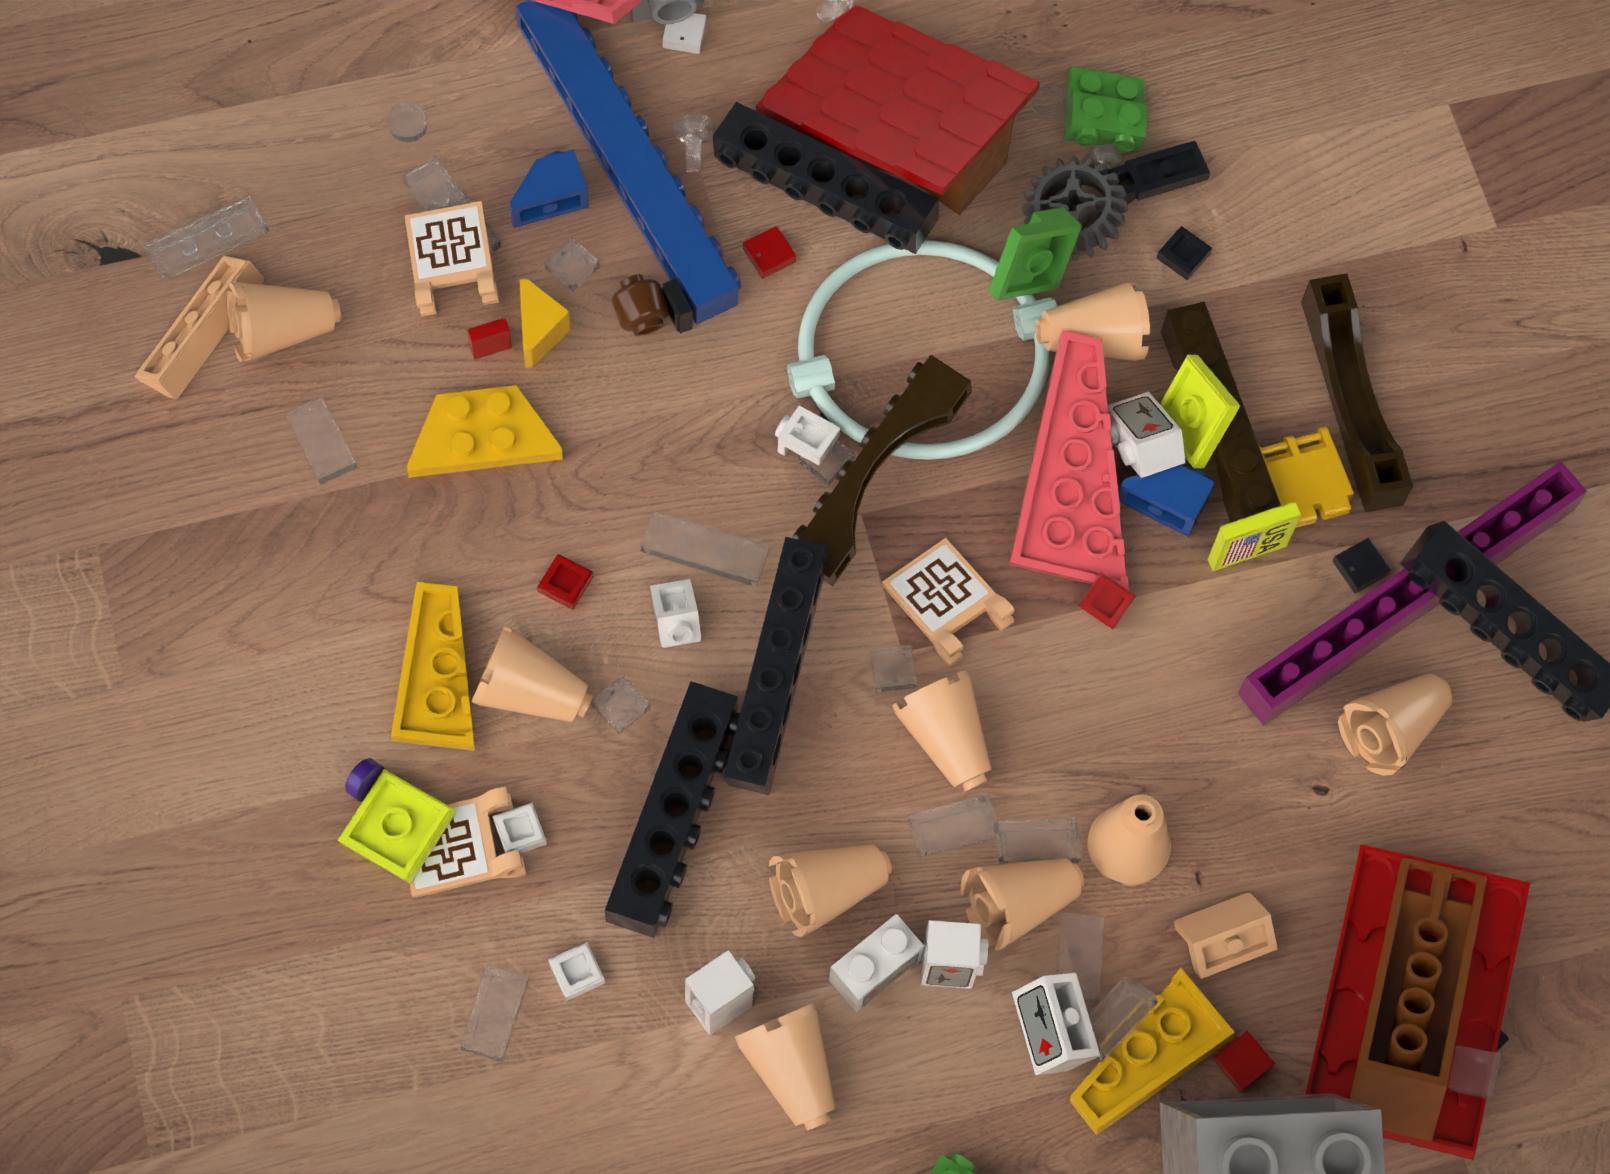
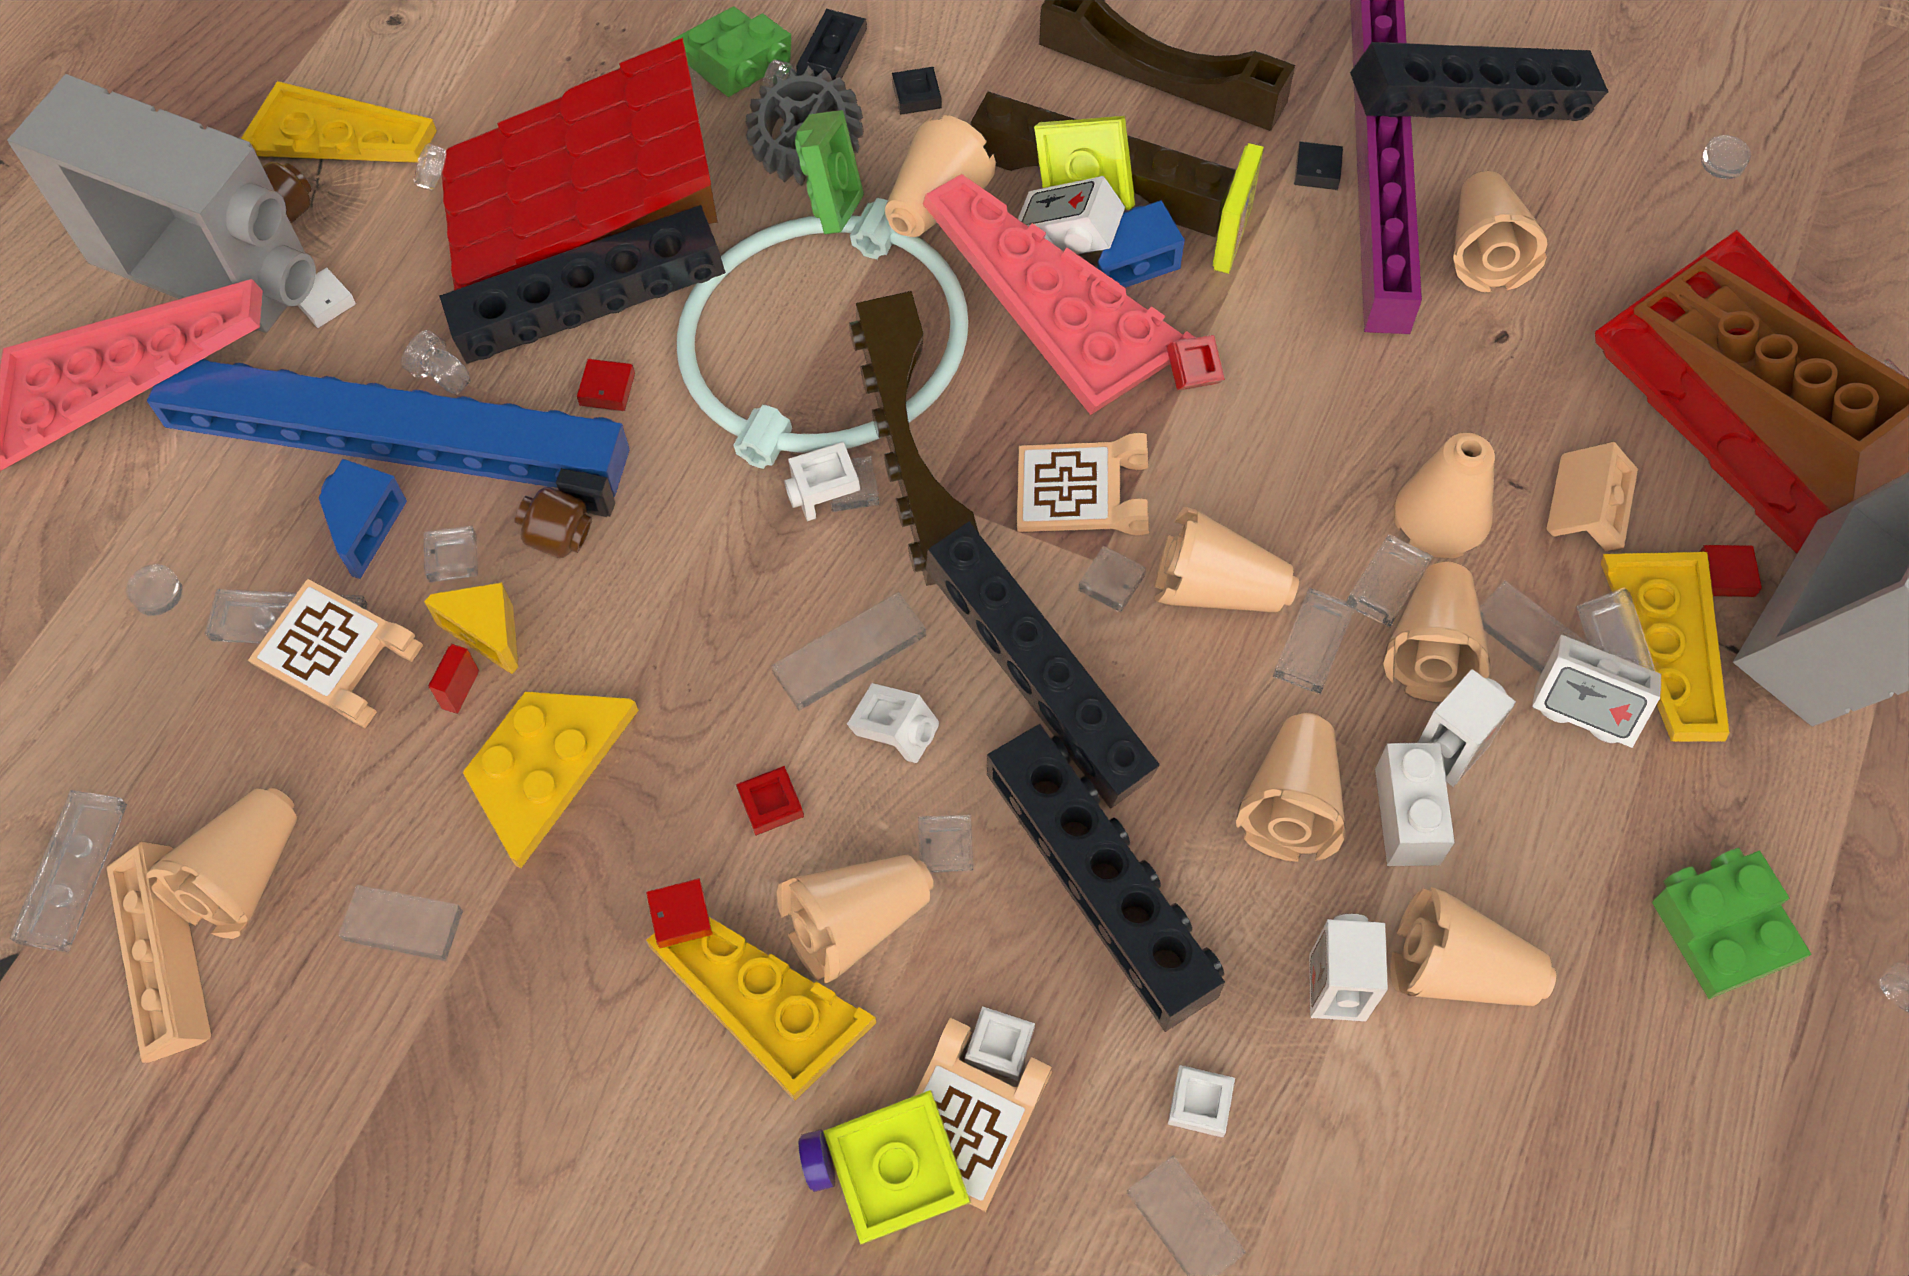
camera: 45 degrees left, 5 degrees down
yellow plate [1258,426,1354,528] -> none
none -> red tile [646,878,713,949]

